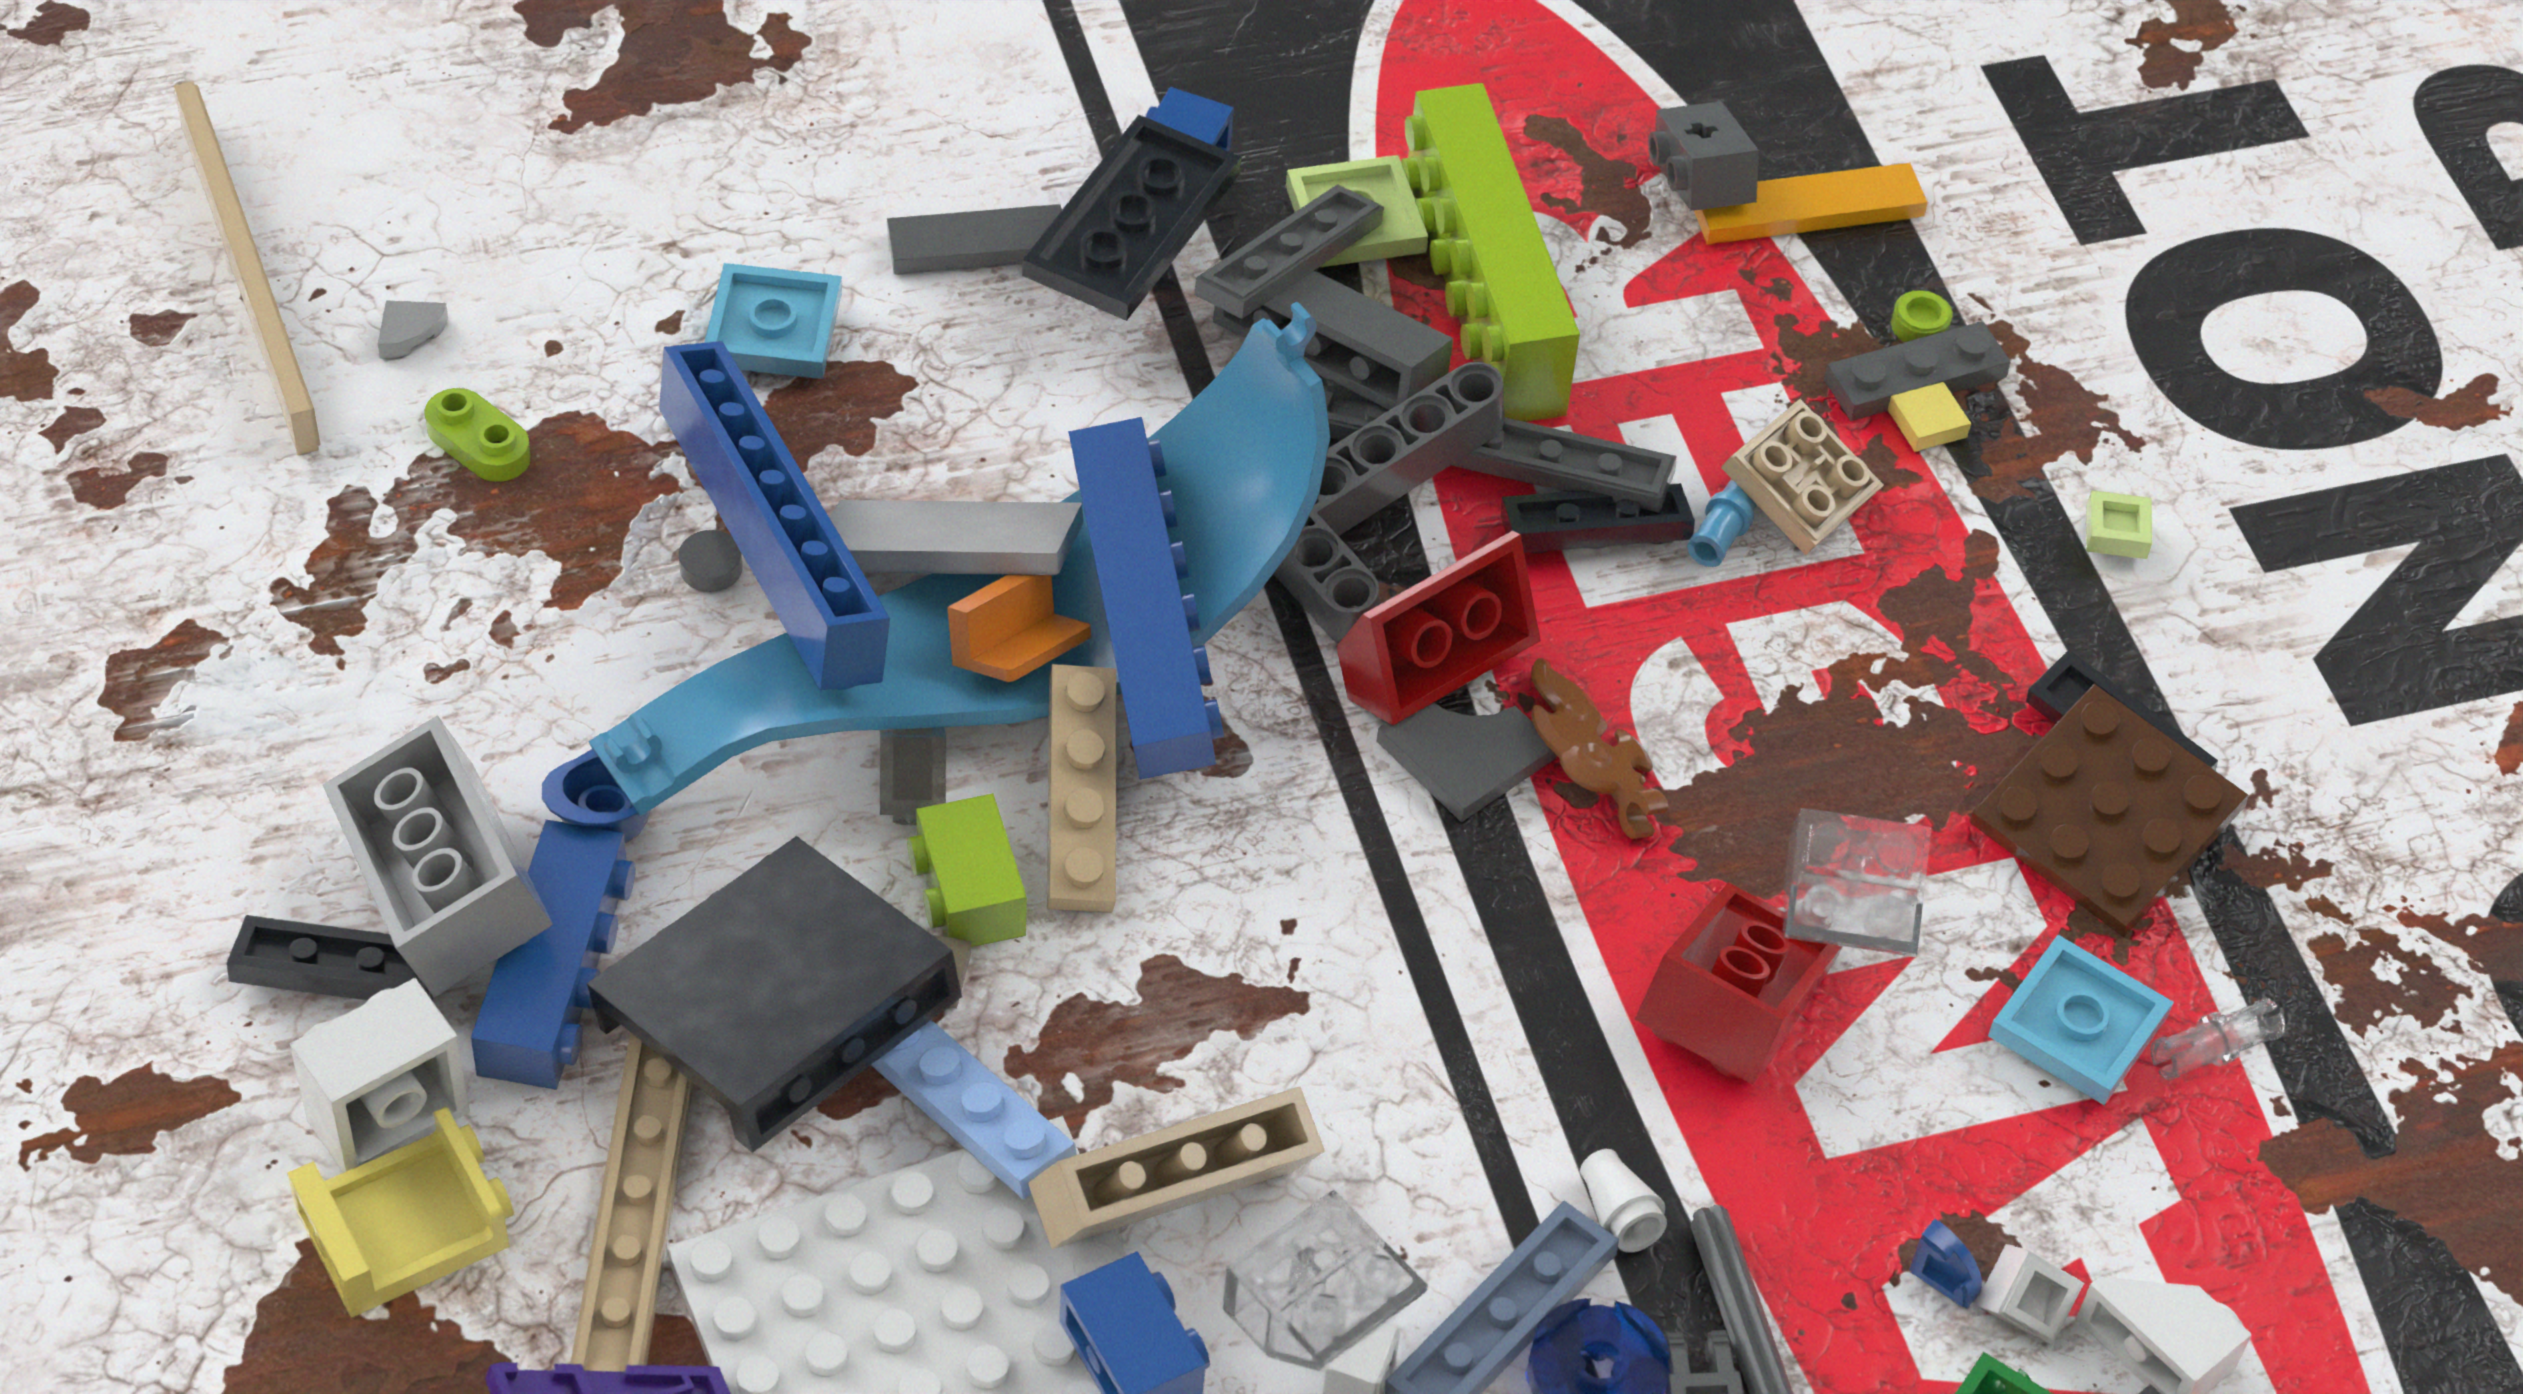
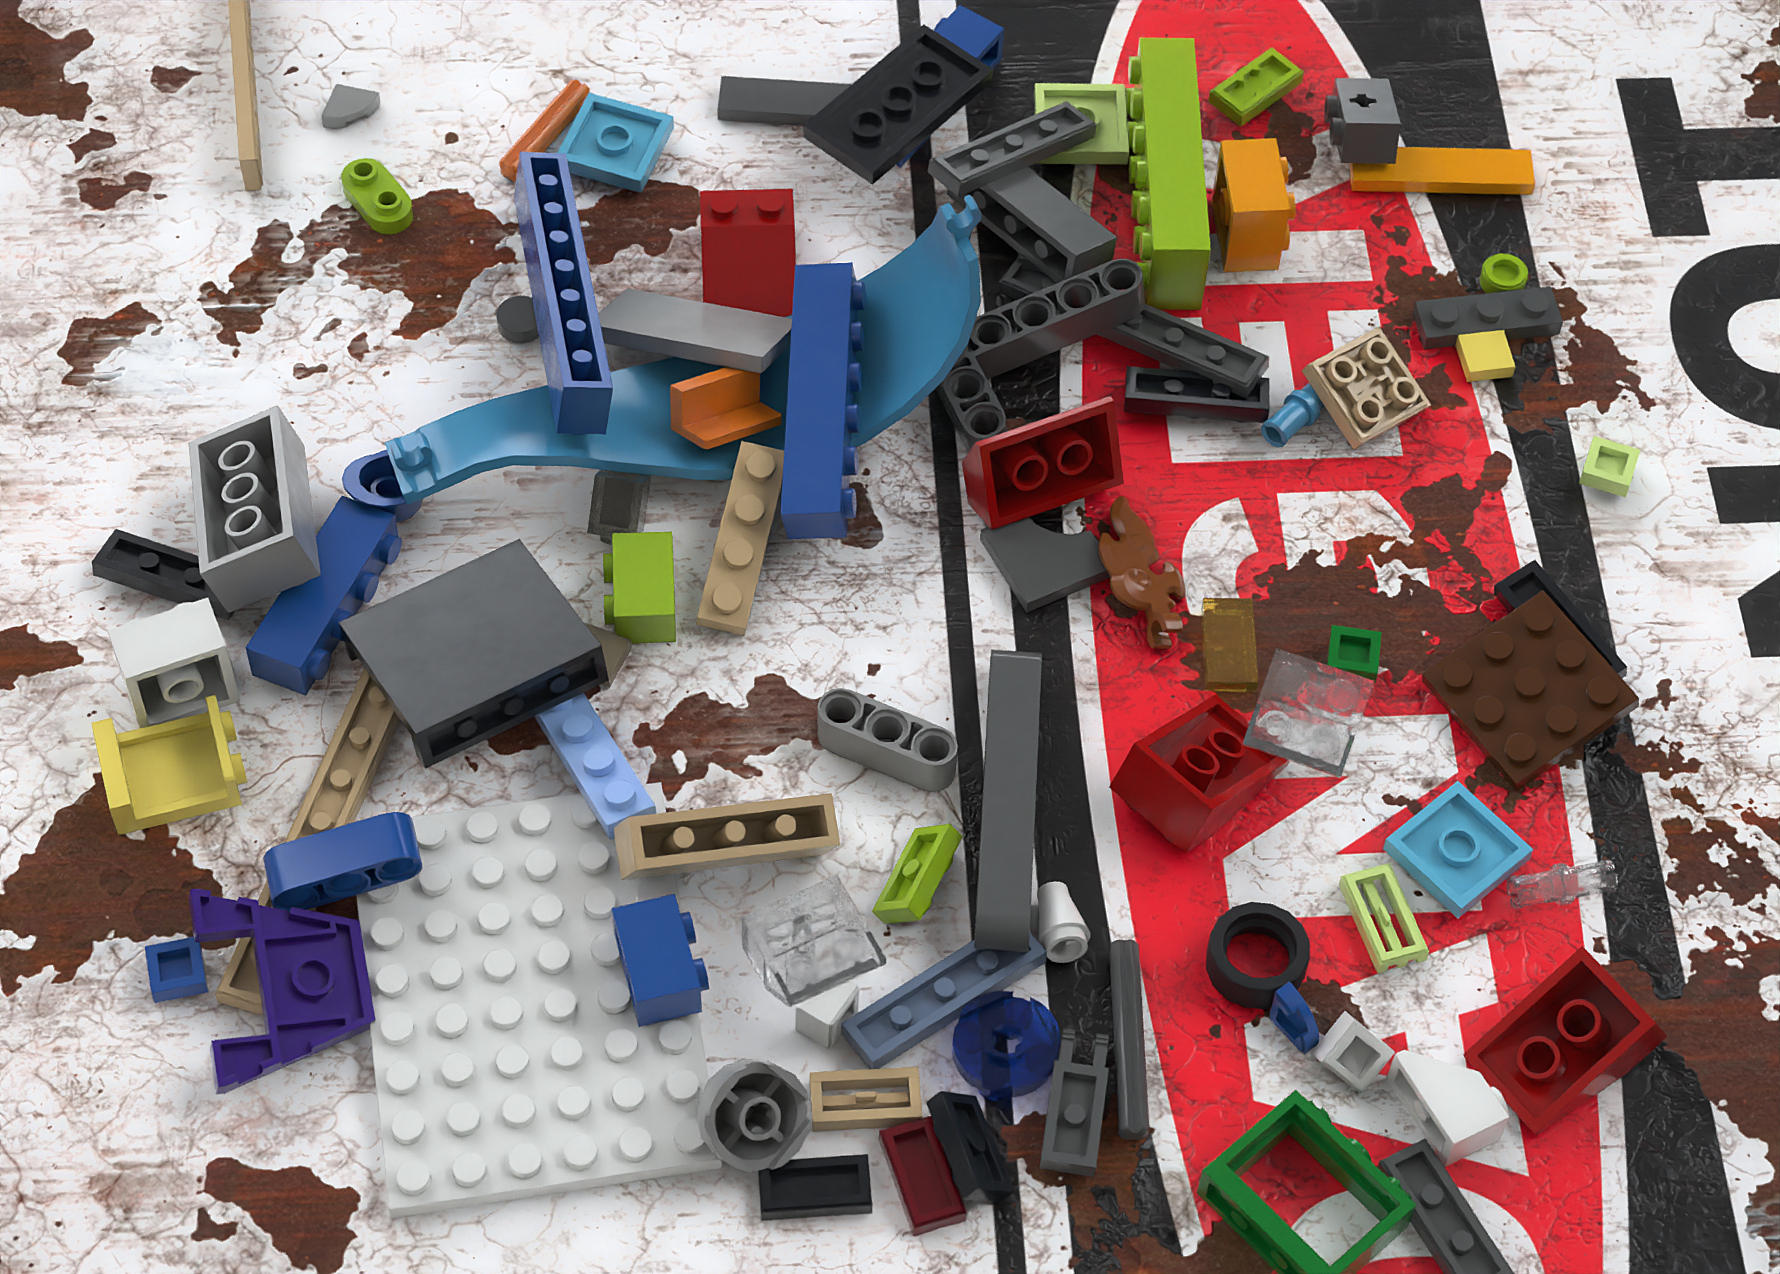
camera: 15 degrees right, 5 degrees up
none -> blue beam [263,812,423,911]
none -> orange axle [499,79,590,182]
none -> red slope [700,188,796,317]
none -> light grey beam [817,688,958,792]
none -> lime plate [872,824,963,924]
none -> dark grey beam [974,649,1042,952]
none -> clear yellow tile [1201,598,1258,692]
none -> black tyre [1206,902,1310,1009]
none -> lime plate [1208,47,1304,127]
none -> light orange brick [1211,138,1296,273]
none -> green plate [1325,625,1382,684]
none -> yellowish green tile [1339,863,1429,974]
none -> red slope [1463,946,1668,1136]

